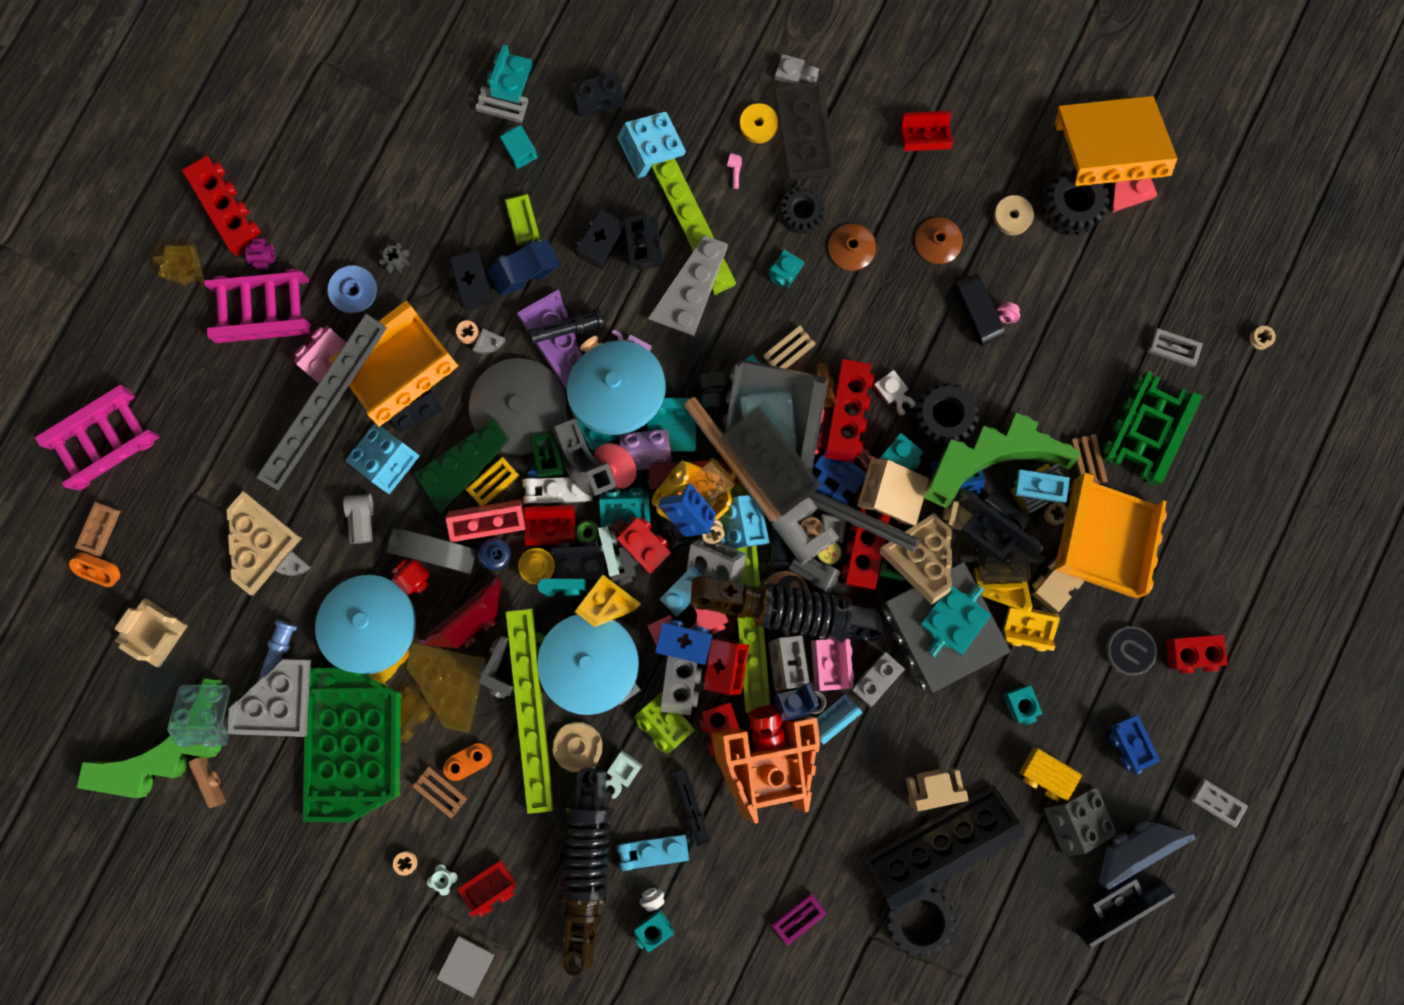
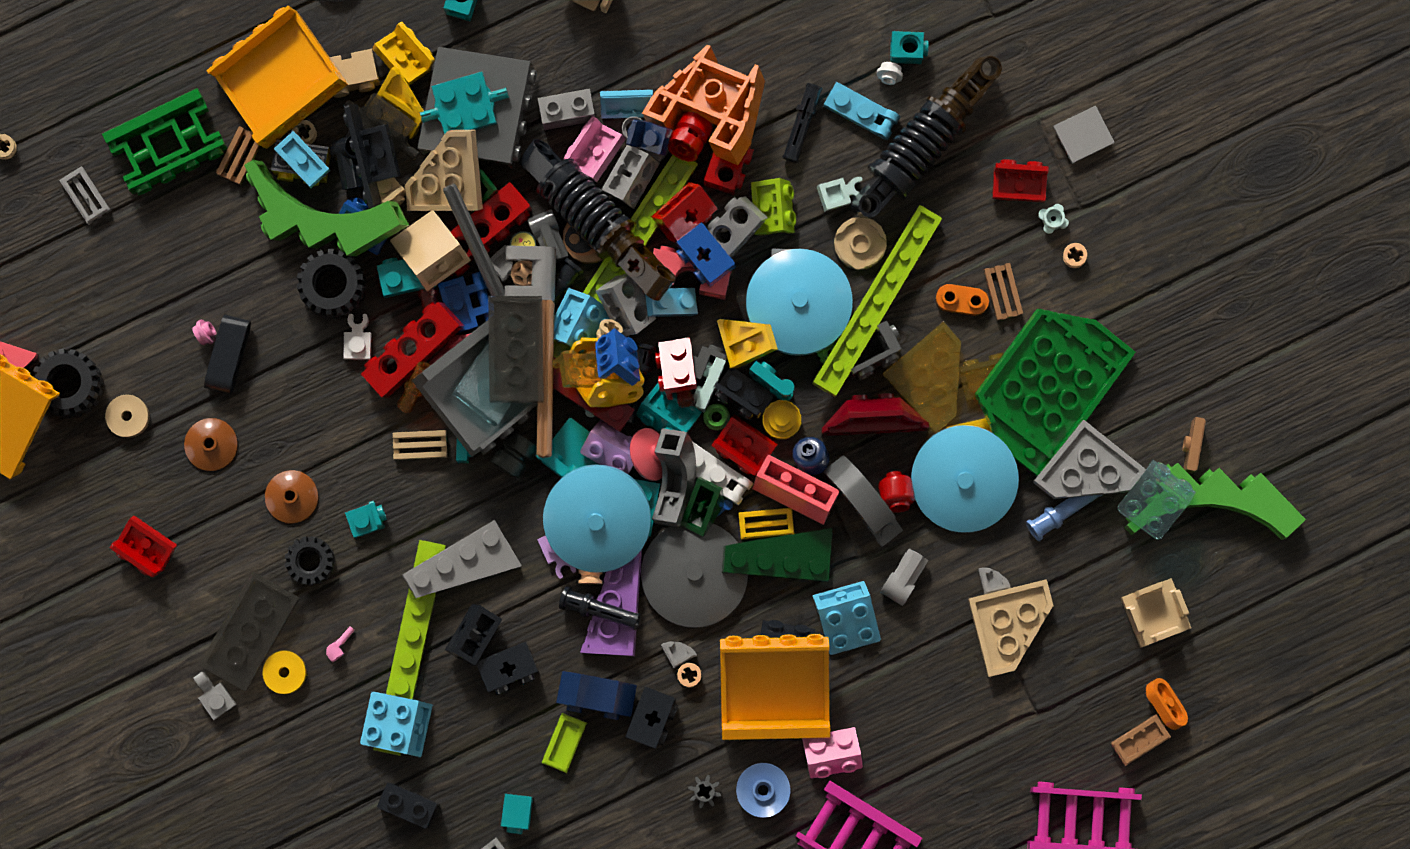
camera: 140 degrees left, 0 degrees up
dark grey plate [256,313,387,491] -> none

